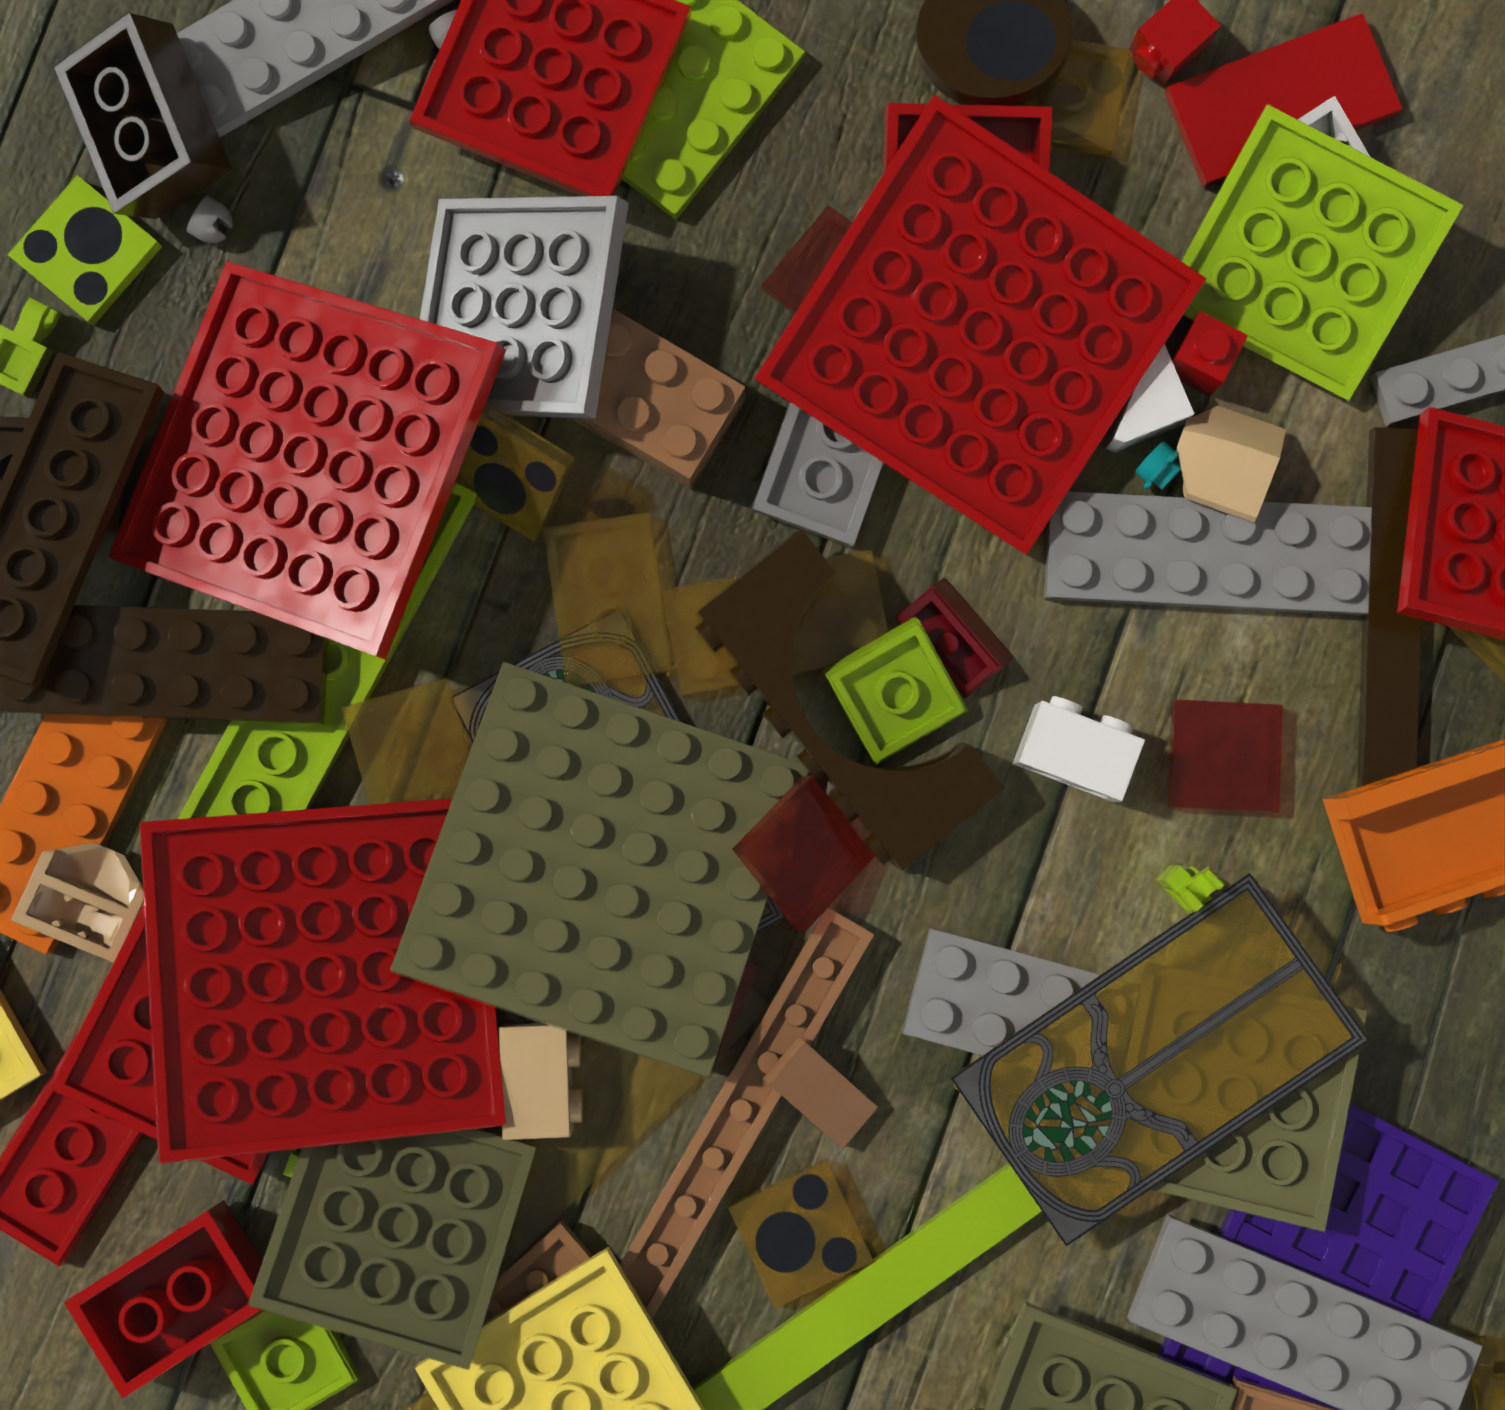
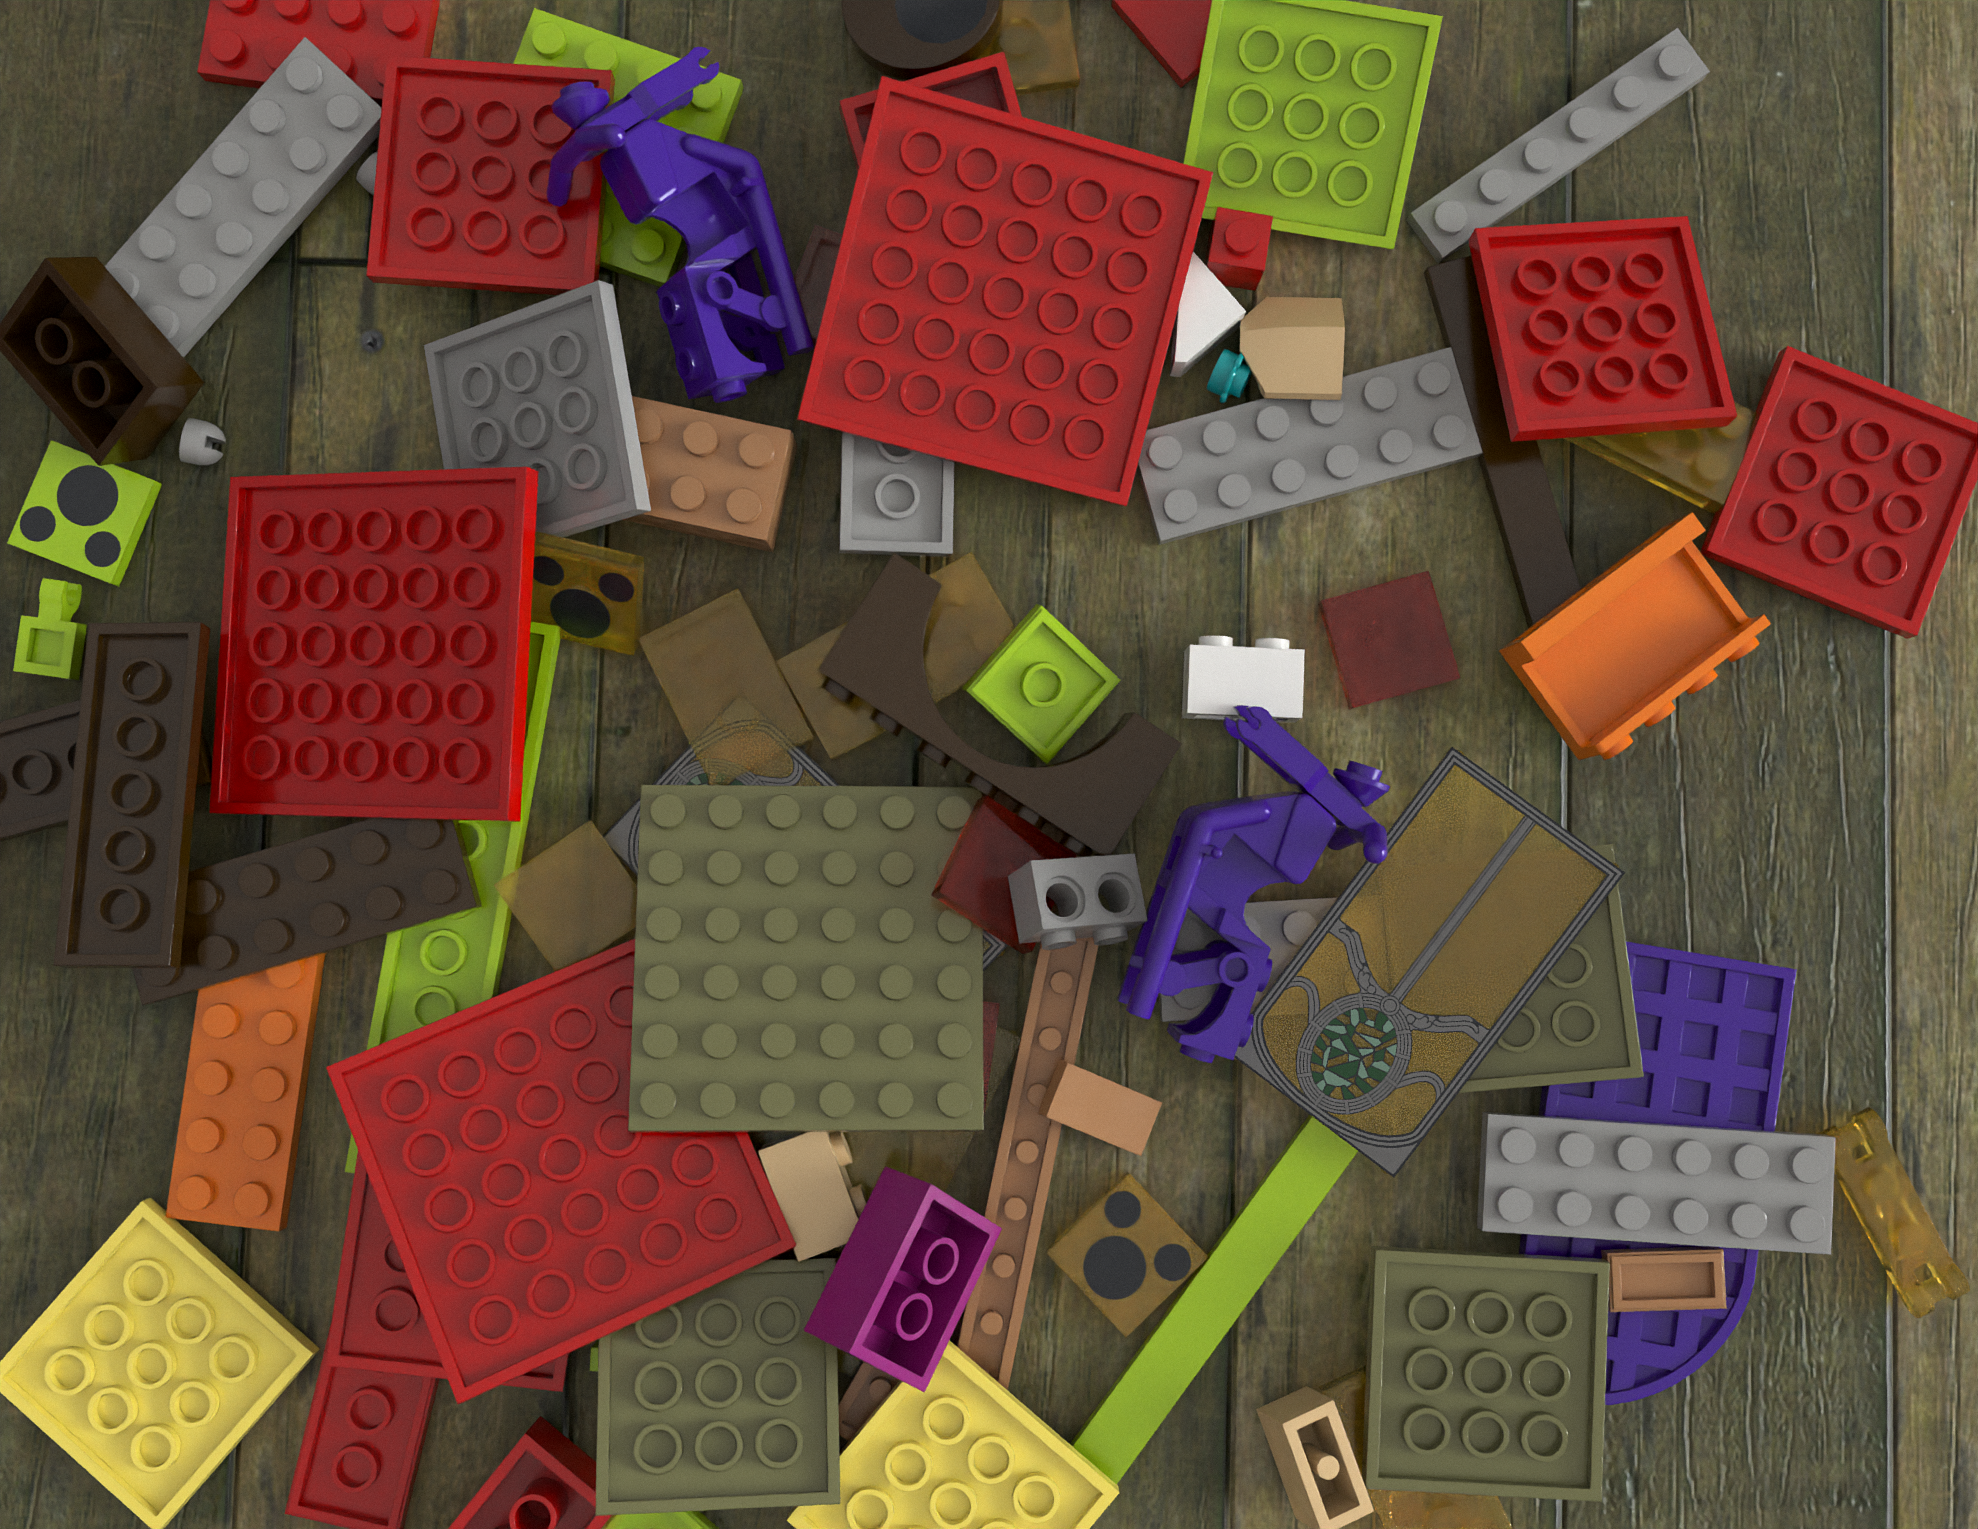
camera: 20 degrees left, 0 degrees up
tan slope [11,842,144,963] -> none
dark red slope [896,578,1013,699] -> none
lime plate [1155,865,1225,915] -> none
none -> dark purple piece [546,47,814,403]
none -> magenta brick [803,1166,1002,1393]
none -> light grey brick [1008,854,1148,950]
none -> dark purple piece [1117,705,1390,1063]

